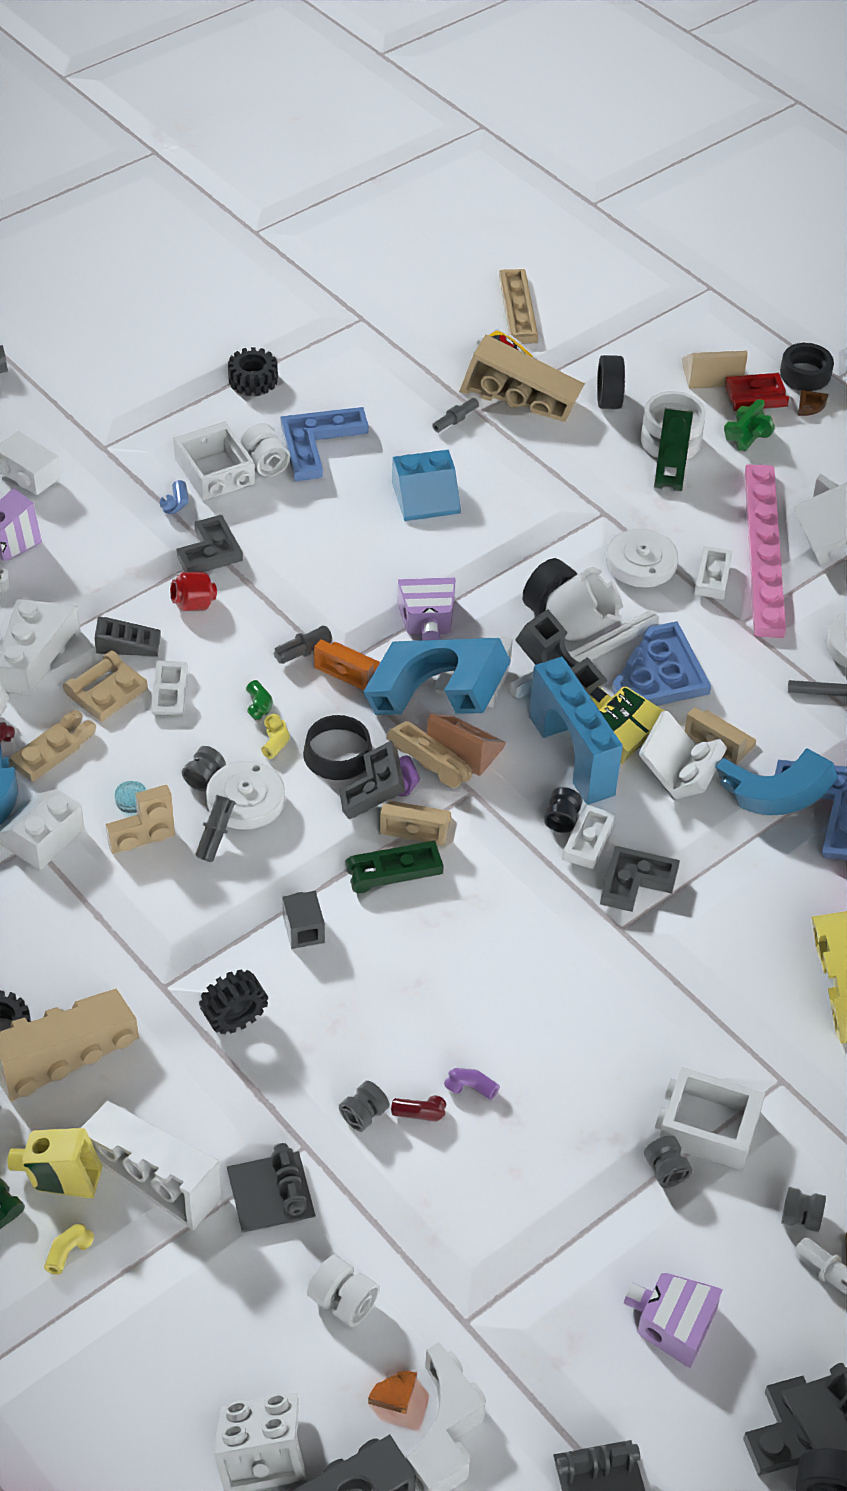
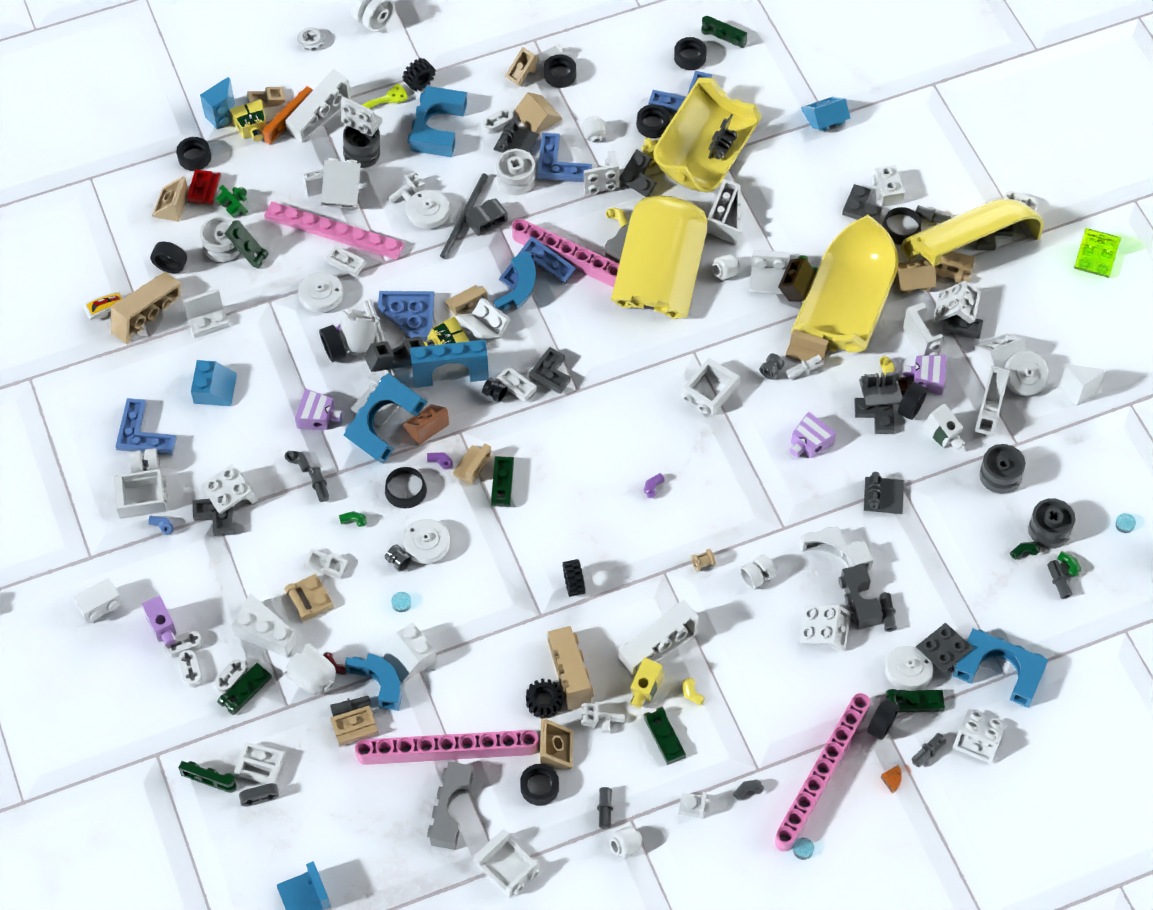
camera: 70 degrees left, 10 degrees up
tan hinge [9,709,97,782] -> none
dark grey slope [94,617,161,656] -> none
tan plate [105,784,175,854] -> none
red head [170,572,217,611] -> none
dark grey axle [195,795,236,862] -> none
dark grey hinge [227,1143,316,1233] -> none
black tyre [228,347,278,396] -> none
light yellow arm [261,714,290,759] -> none
dark grey brick [282,890,325,949] -> none
orange panel [314,639,380,691] -> none
dark grey plate [339,741,406,820] -> none
dark grey wheel [339,1080,390,1132] -> none
clear orange tile [368,1371,417,1414] -> none
tan hinge [386,721,473,788] -> none
dark red arm [391,1095,447,1122] -> none
dark grey bar [432,398,479,433] -> none
tan tile [499,269,538,344] -> none
dark grey wheel [644,1135,693,1188] -> none
reddish brown tile [798,390,829,416] -> none
none -> white bracket [183,289,230,338]
none -> white bracket [201,463,258,514]
none -> dark grey arm [284,451,311,472]
none -> tan bush [691,549,716,571]

